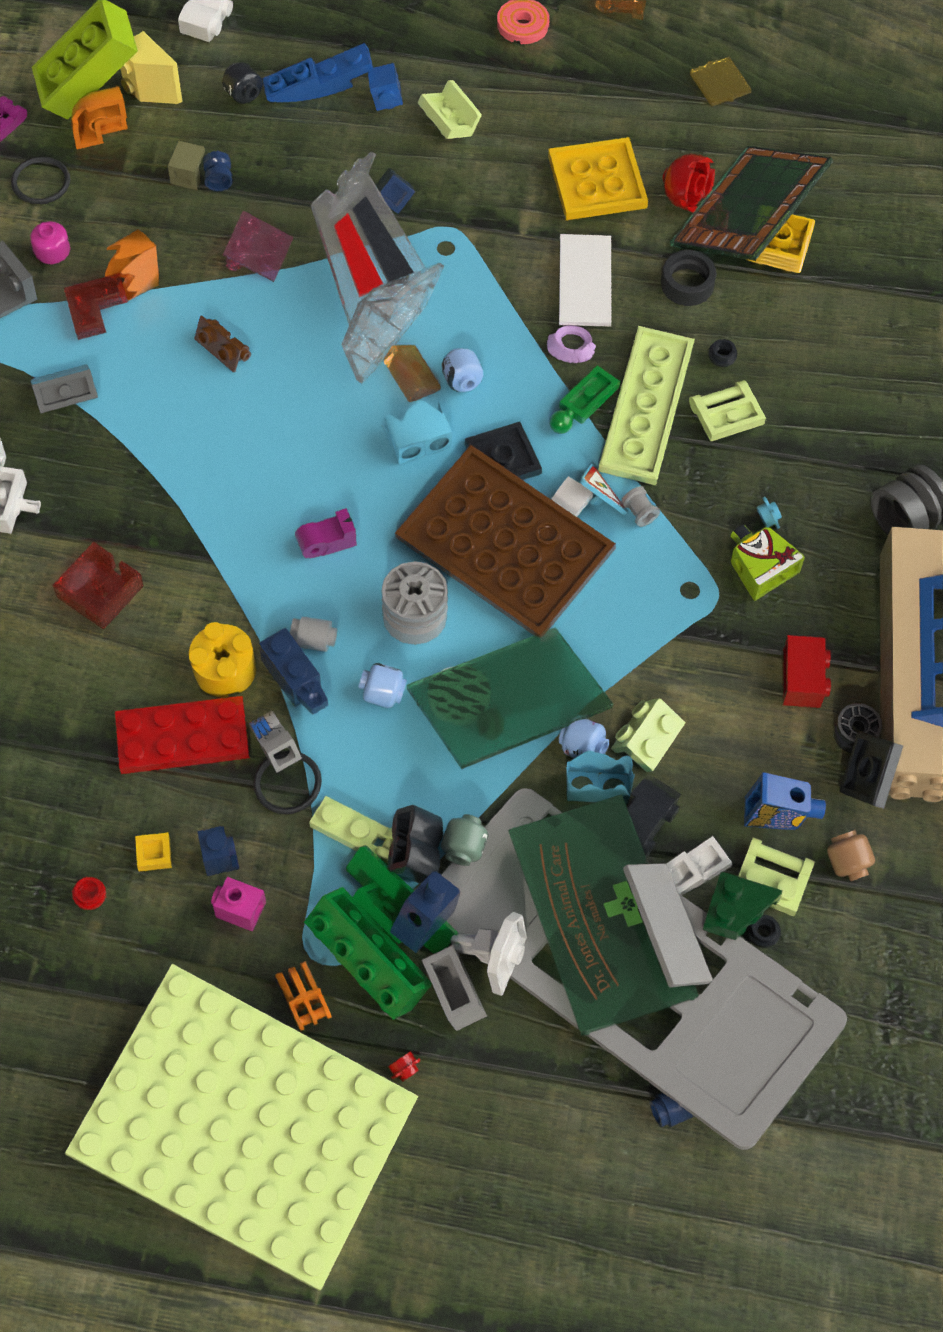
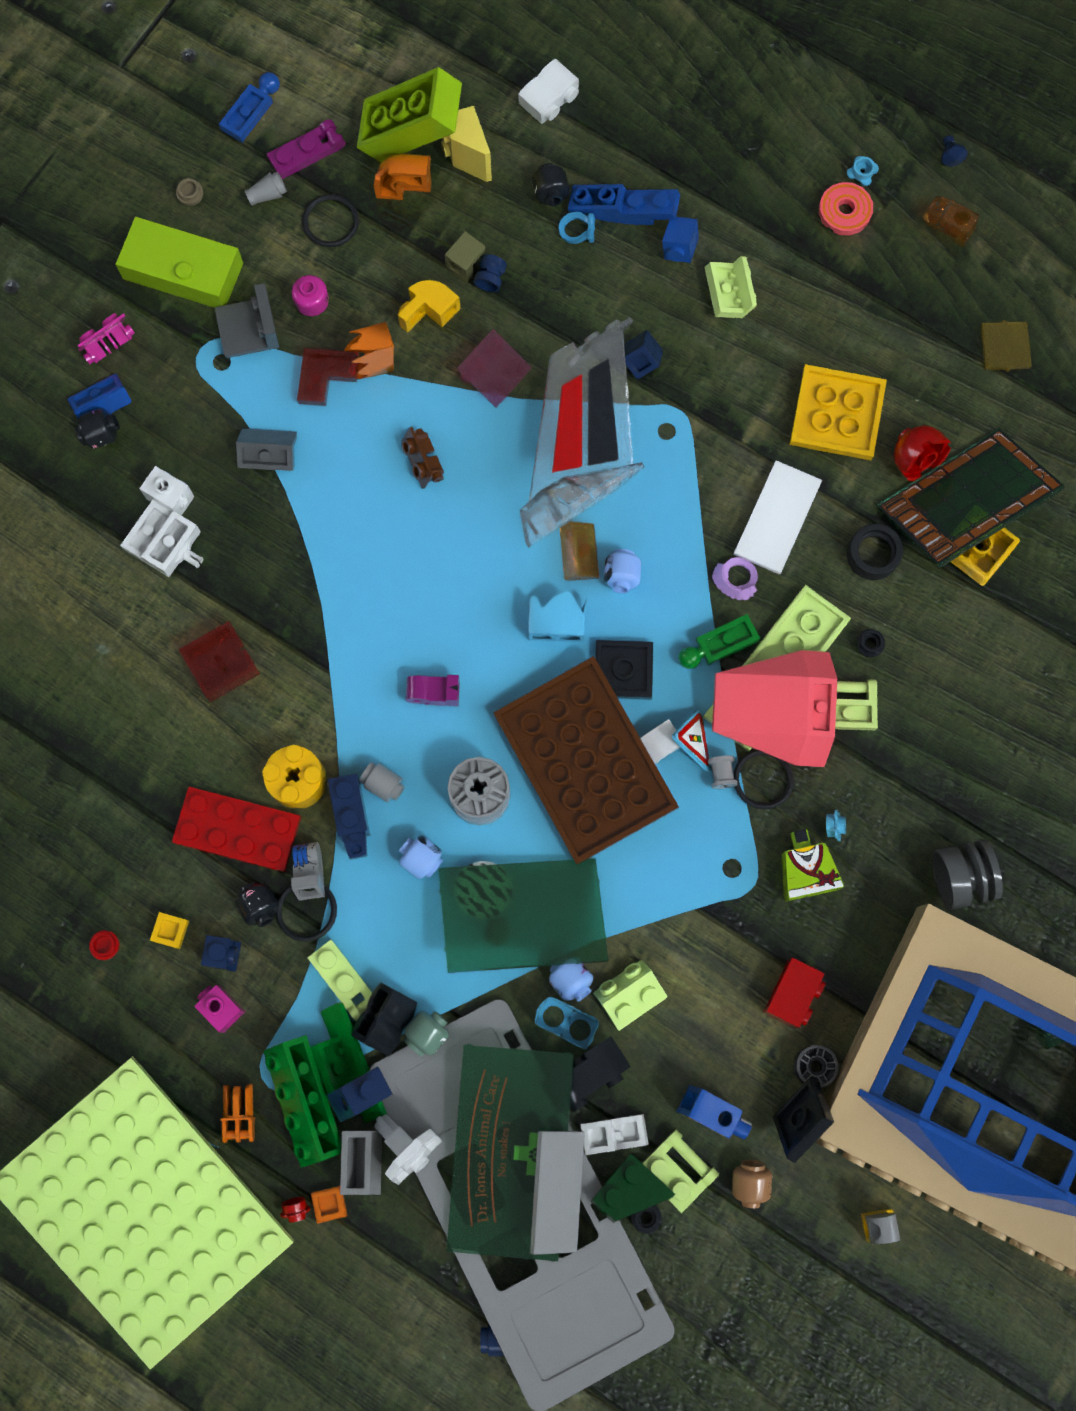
camera: 25 degrees right, 15 degrees up
none -> black head [235,881,279,927]
none -> orange tile [311,1186,348,1224]
none -> yellow brick [398,280,461,333]
none -> dark azure piece [558,212,595,244]
none -> coral wedge [712,650,837,767]
none -> black tyre [733,750,794,810]

